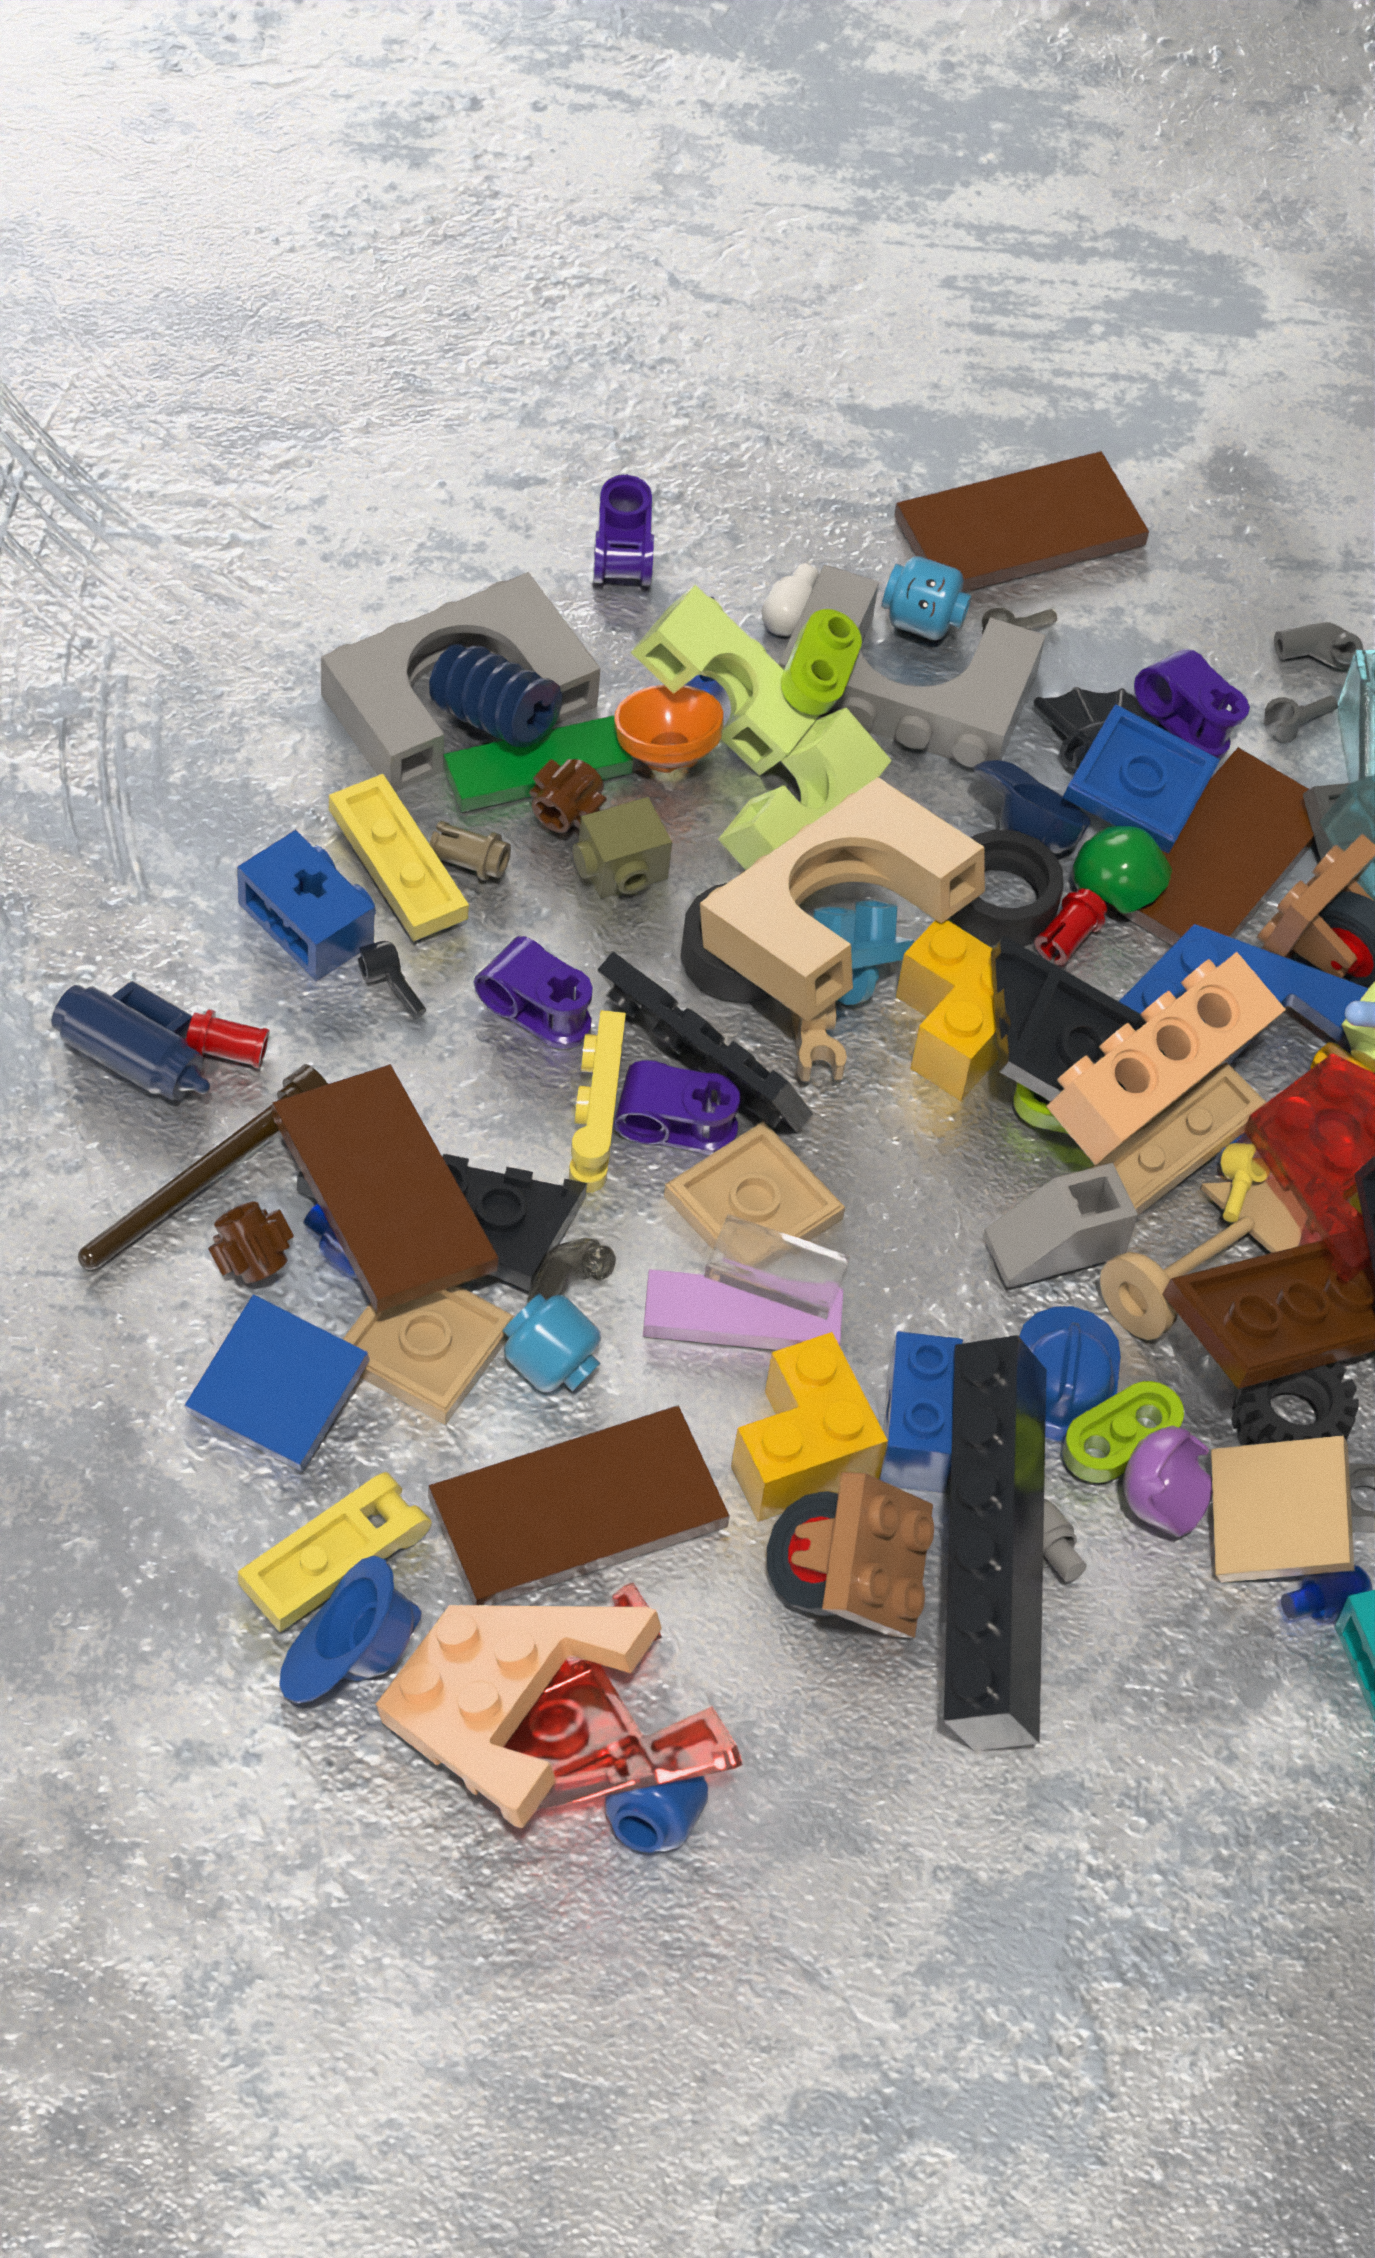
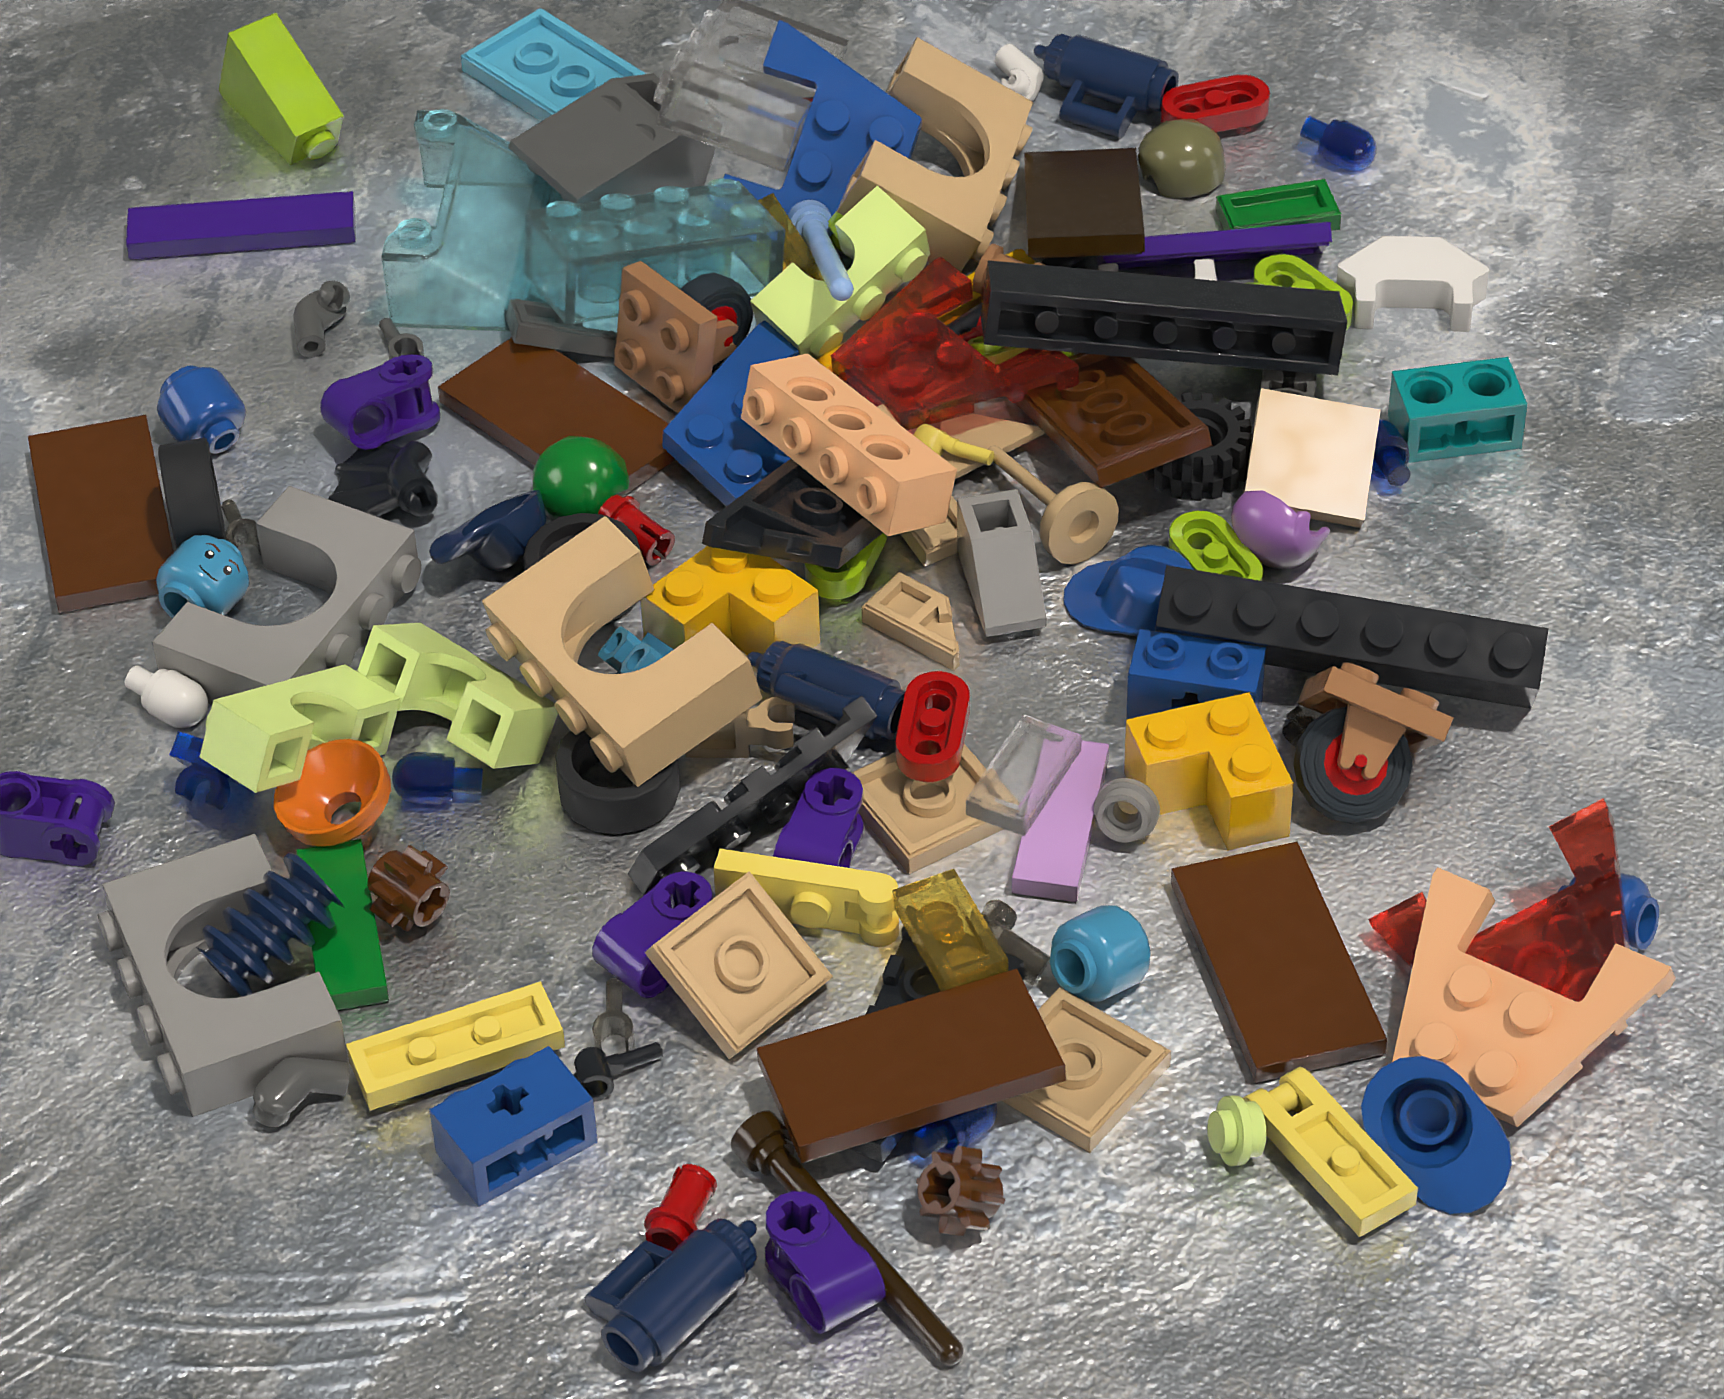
camera: 75 degrees left, 10 degrees down
blue tile [184,1294,370,1472] -> none
dark tan pin [429,821,511,880] -> none
olive brick [573,797,672,899] -> none
lime plate [781,609,862,715] -> none
blue tile [1062,704,1220,854] -> none
none -> blue head [157,366,246,454]
none -> black tyre [158,438,227,550]
none -> dark grey arm [252,1056,350,1127]
none -> clear blue cylinder [392,752,483,805]
none -> clear smoke hand [592,978,635,1052]
none -> tan tile [645,871,833,1060]
none -> dark blue piece [747,641,906,740]
none -> dark purple piece [765,1191,886,1334]
none -> tan tile [862,572,960,671]
none -> clear yellow plate [892,869,1009,991]
none -> red plate [896,671,970,782]
none -> light grey plate [1094,778,1160,843]
none -> yellowish green plate [1207,1095,1266,1166]

